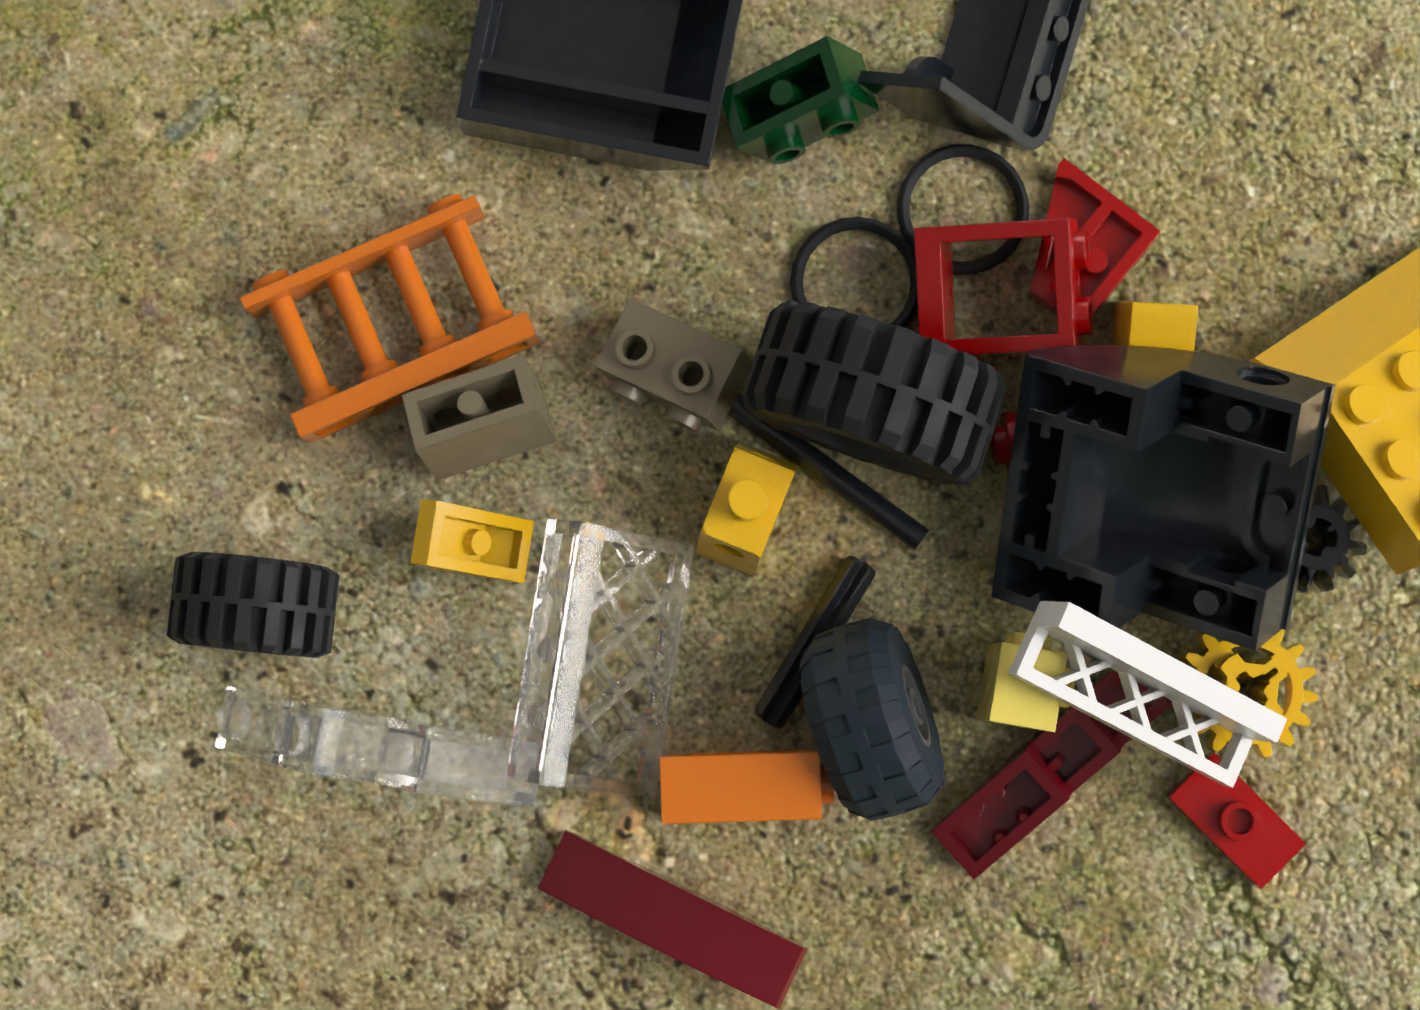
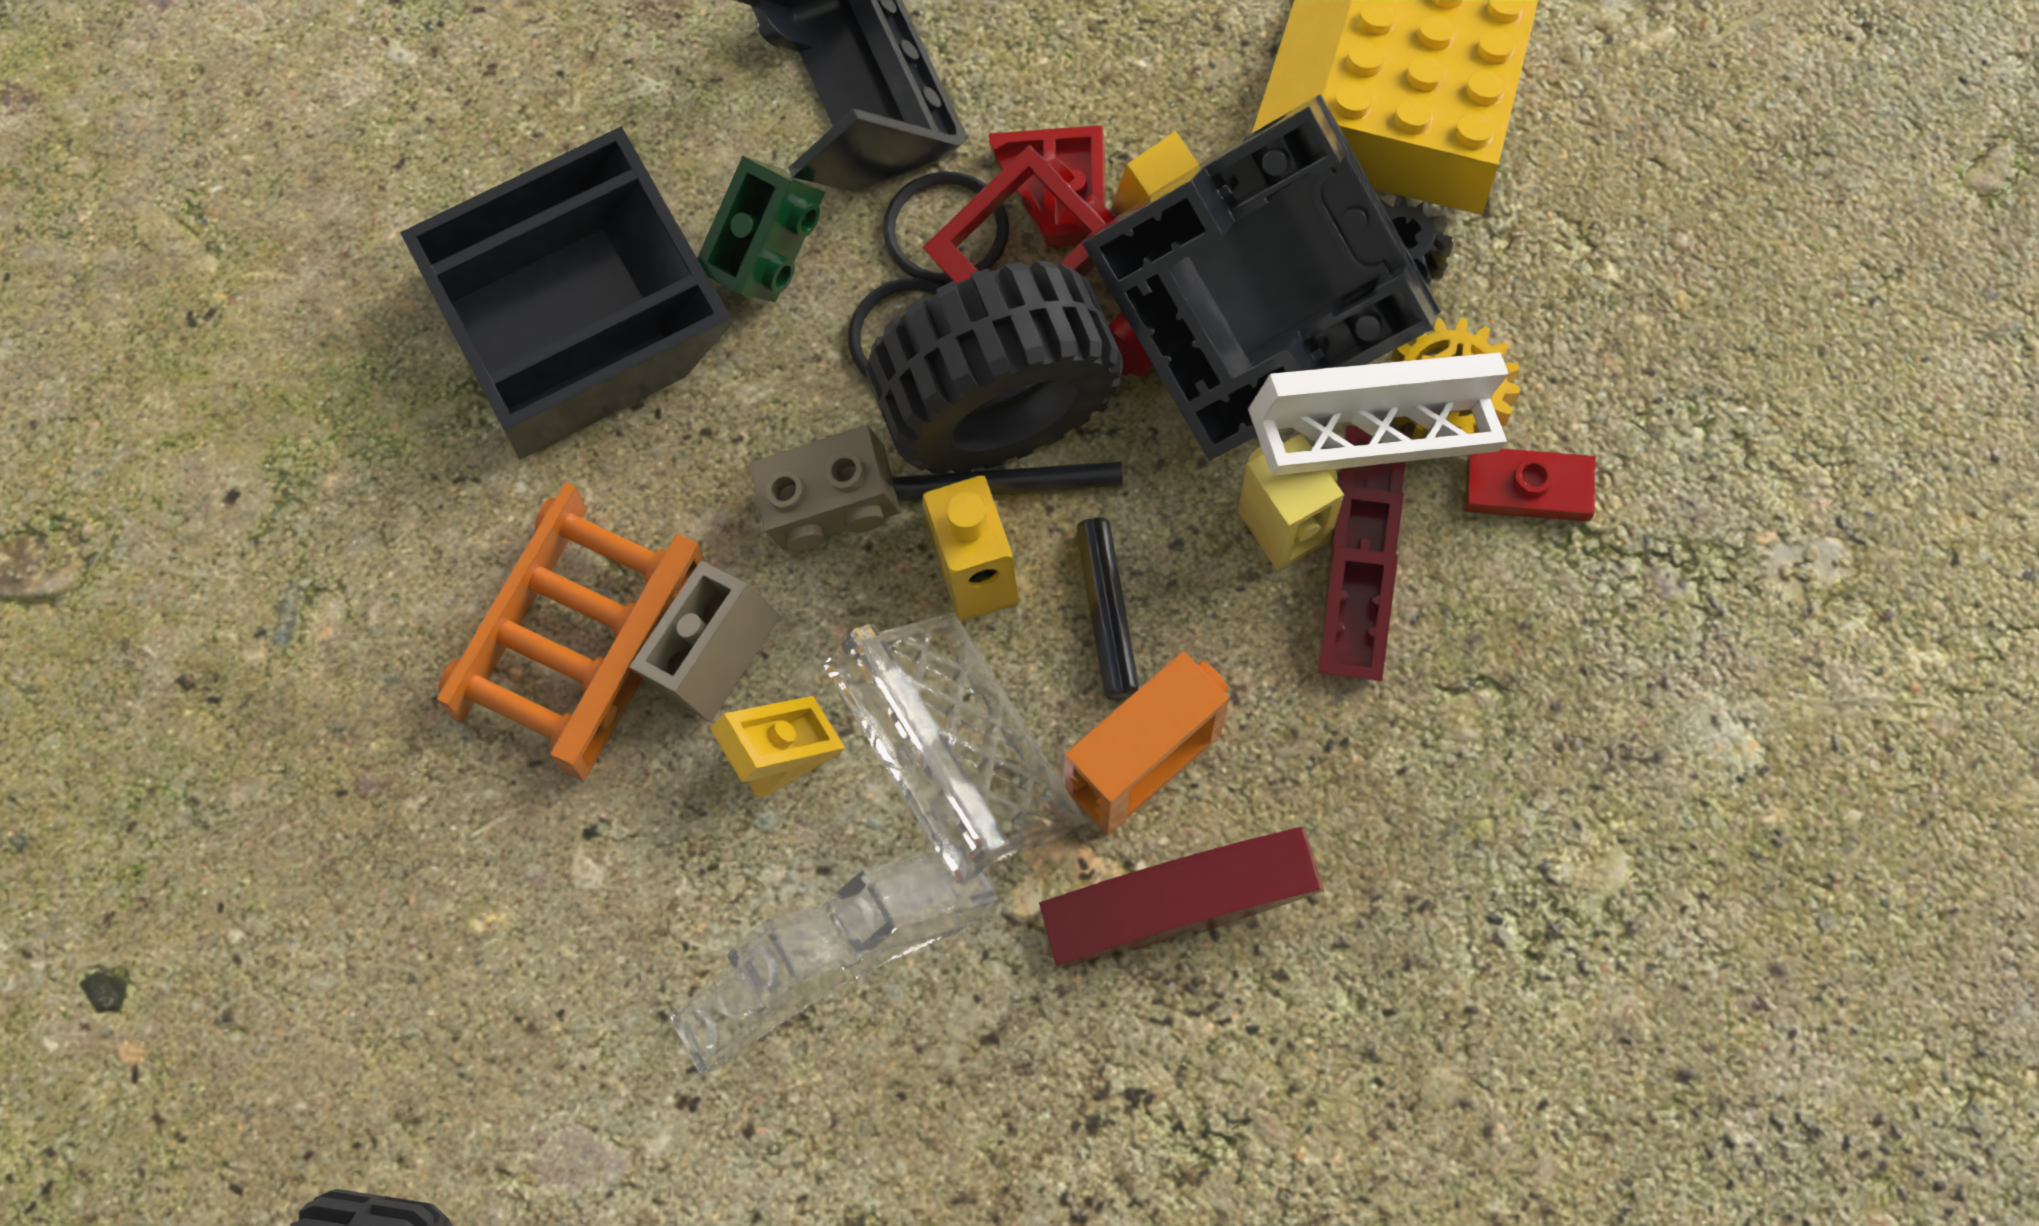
camera: 40 degrees left, 15 degrees down
black tyre [166,552,340,658] -> none
black wheel [800,618,945,821] -> none

